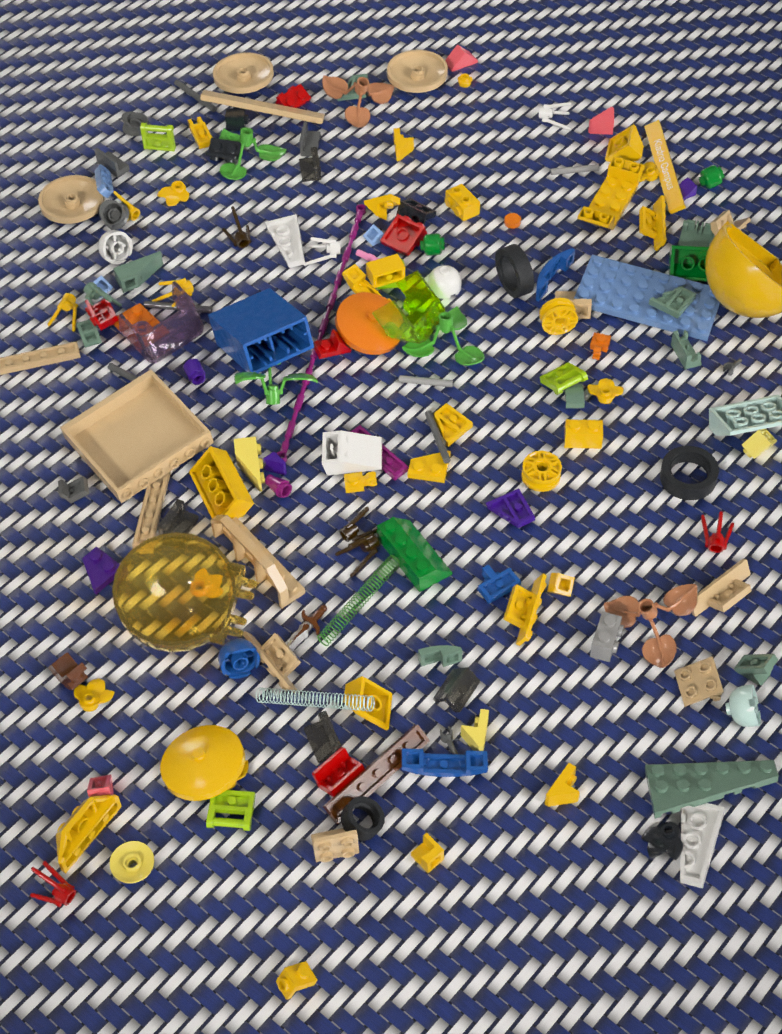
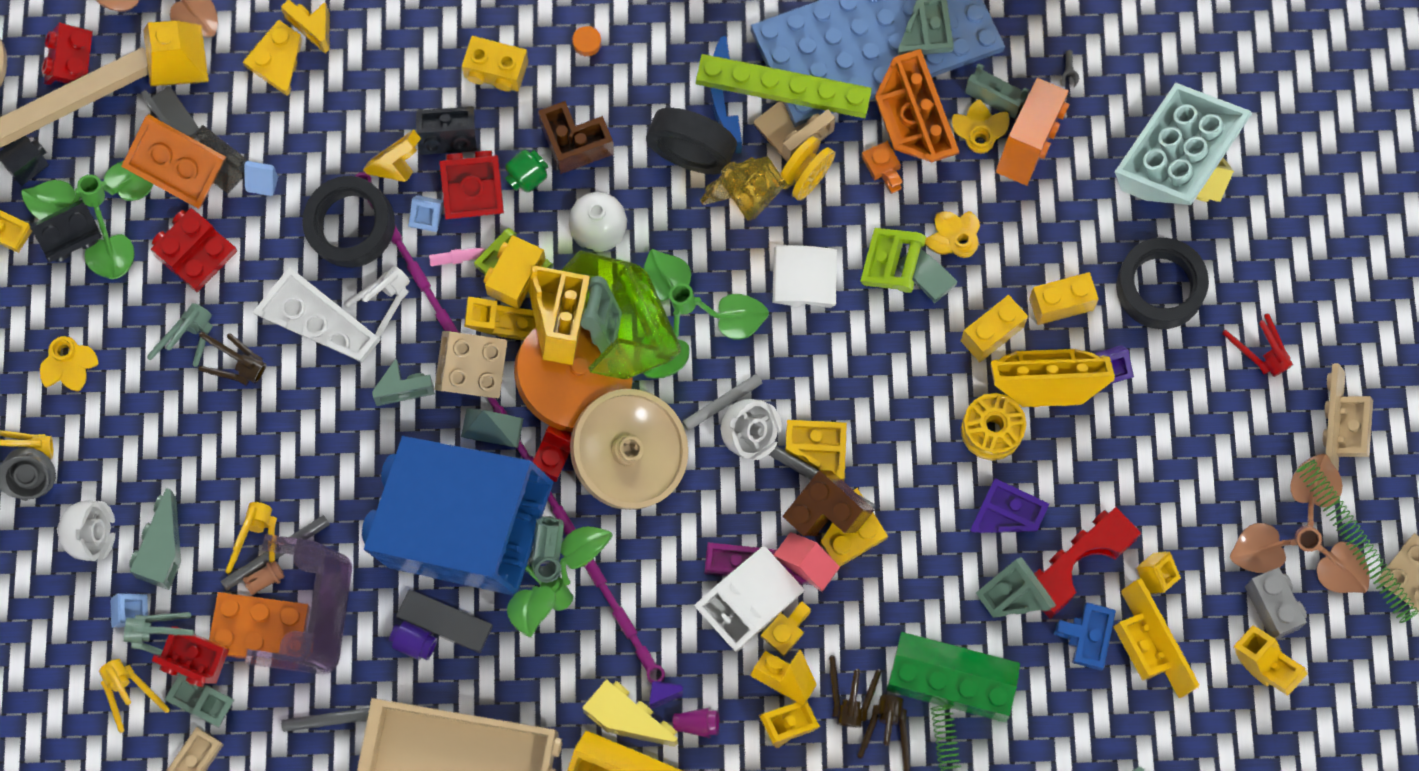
camera: 45 degrees left, 20 degrees up
none -> orange plate [121,114,226,209]
none -> yellow slope [143,21,209,87]
none -> sand green plant [147,303,213,367]
none -> red plate [151,208,237,293]
none -> yellow wing [243,20,302,96]
none -> nougat pin [243,561,285,595]
none -> light blue slope [244,161,278,196]
none -> black tyre [302,176,395,268]
none -> sand green slope [372,359,435,406]
none -> dark grey tile [396,589,493,654]
none -> tan bracket [434,331,507,398]
none -> sand green slope [461,408,524,448]
none -> yellow wedge [528,265,590,365]
none -> sand green piece [528,516,564,583]
none -> reddish brown brick [538,101,614,174]
none -> tan dish [570,389,688,510]
none -> sand green plate [580,276,622,356]
none -> lime plate [696,54,872,119]
none -> clear yellow bracket [699,156,787,221]
none -> white cylinder [720,399,782,460]
none -> yellow slope [750,650,817,706]
none -> yellow slope [759,702,820,748]
none -> white slope [773,245,837,308]
none -> coral slope [774,532,840,592]
none -> reddish brown brick [782,470,875,536]
none -> orange wedge [875,49,959,163]
none -> yellow plate [952,99,1009,154]
none -> sand green wing [976,557,1056,618]
none -> yellow wedge [991,349,1115,407]
none -> orange wedge [995,78,1070,186]
none -> yellow brick [1029,272,1099,325]
none -> red arch [1034,507,1141,619]
none -> dark purple slope [1095,346,1134,385]
none -> yellow brick [1233,625,1308,696]
none -> bright green piece [1296,460,1419,623]

